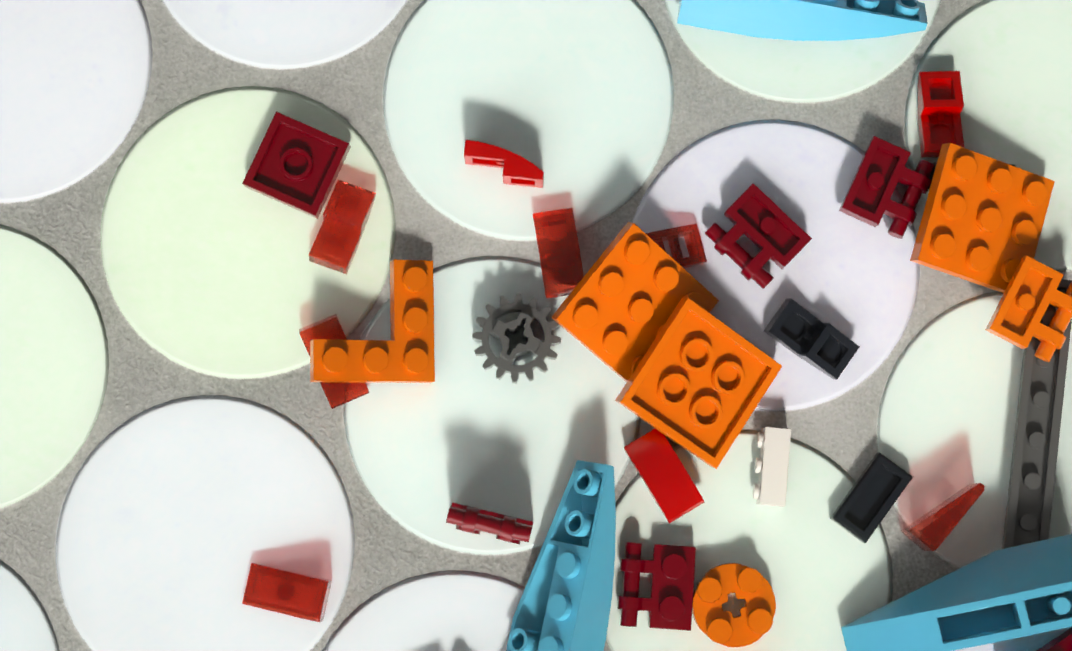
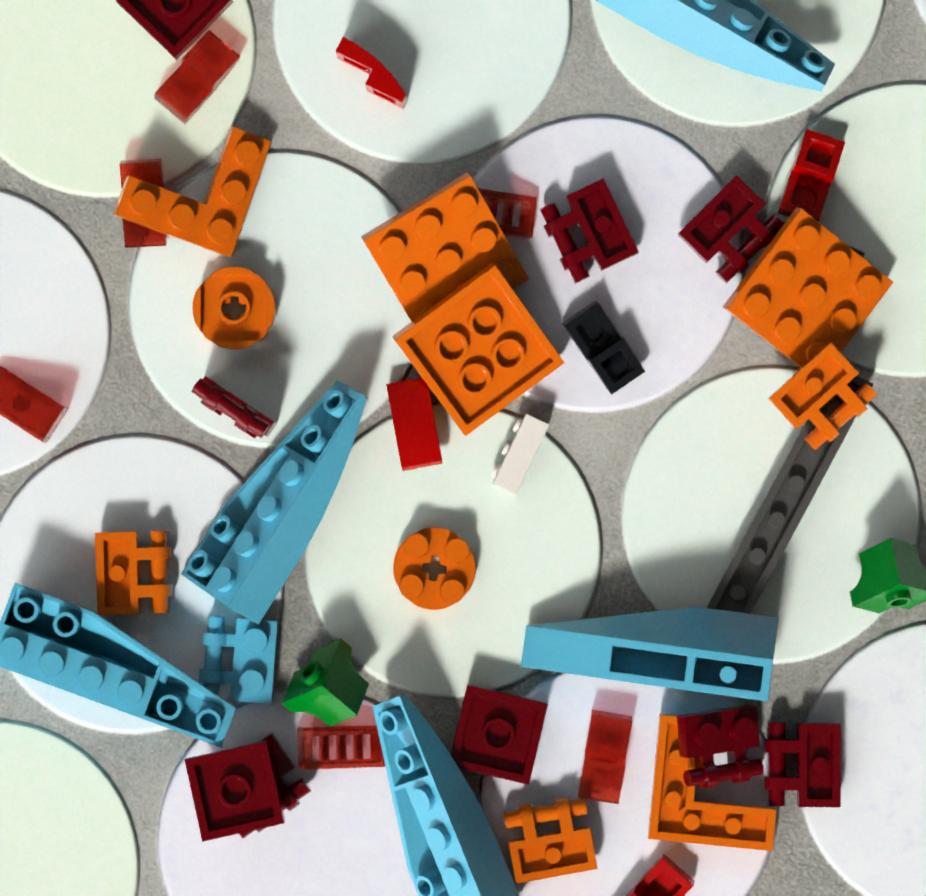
camera: 20 degrees right, 5 degrees up
dark grey gear [472,293,561,383] -> none
clear red slope [533,208,584,299] -> none
dark red plate [617,542,696,631] -> none
black tile [830,452,913,543] -> none
clear red slope [901,483,985,551] -> none
none -> orange plate [192,267,276,350]

